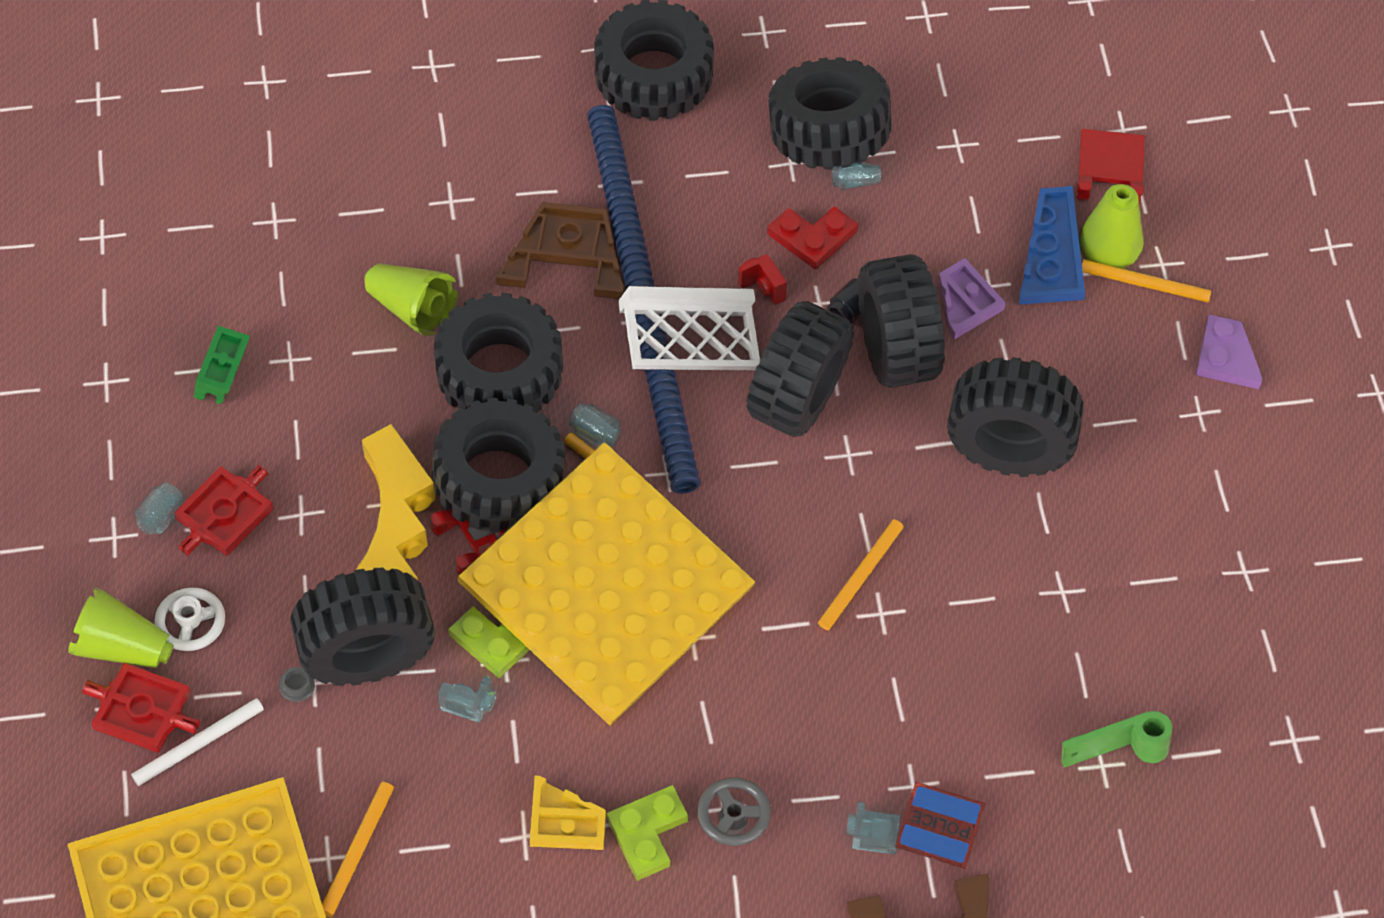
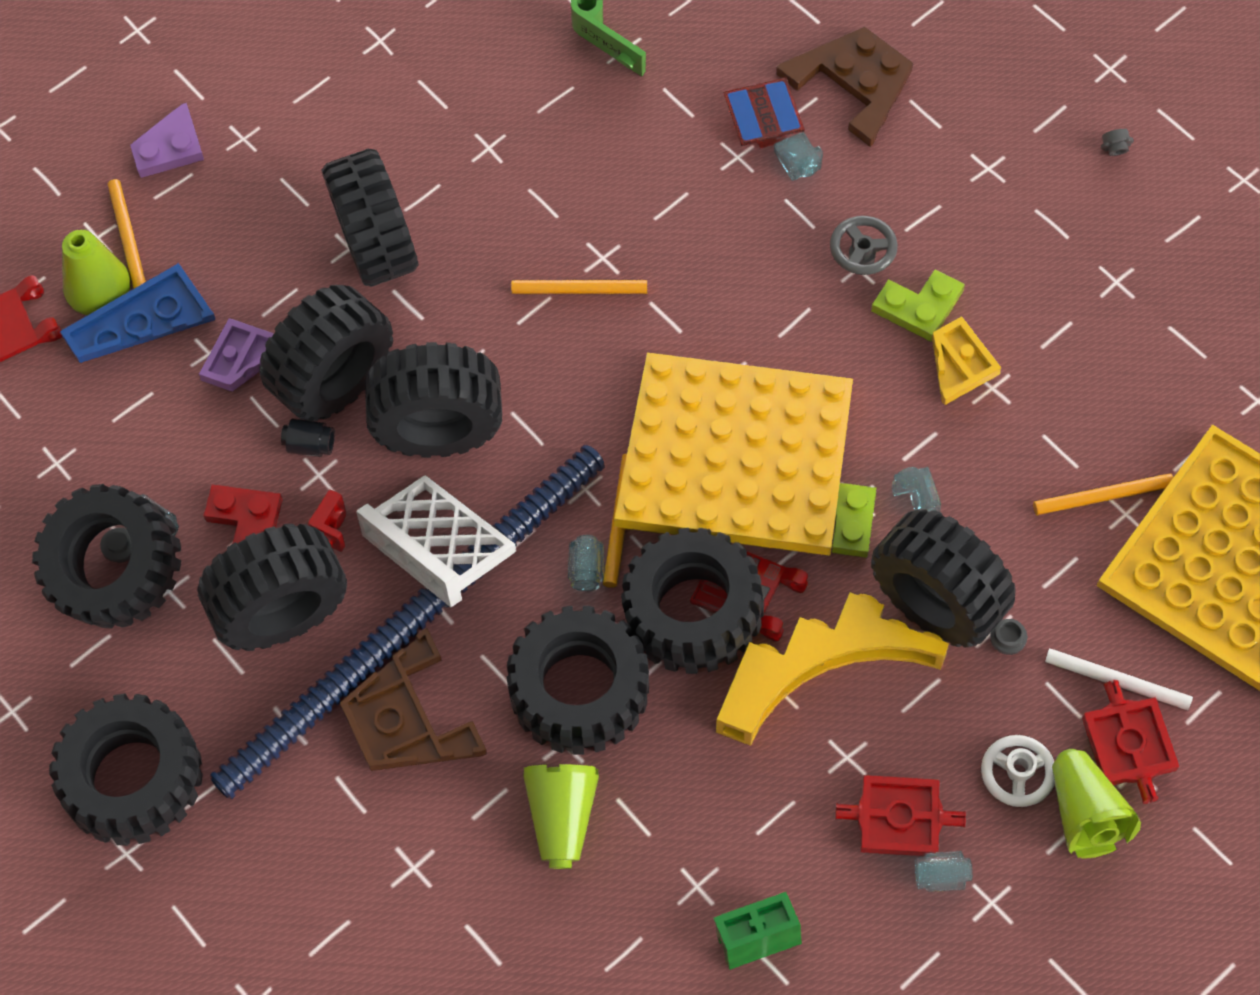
camera: 120 degrees left, 5 degrees up
none -> black tyre [197,524,347,651]

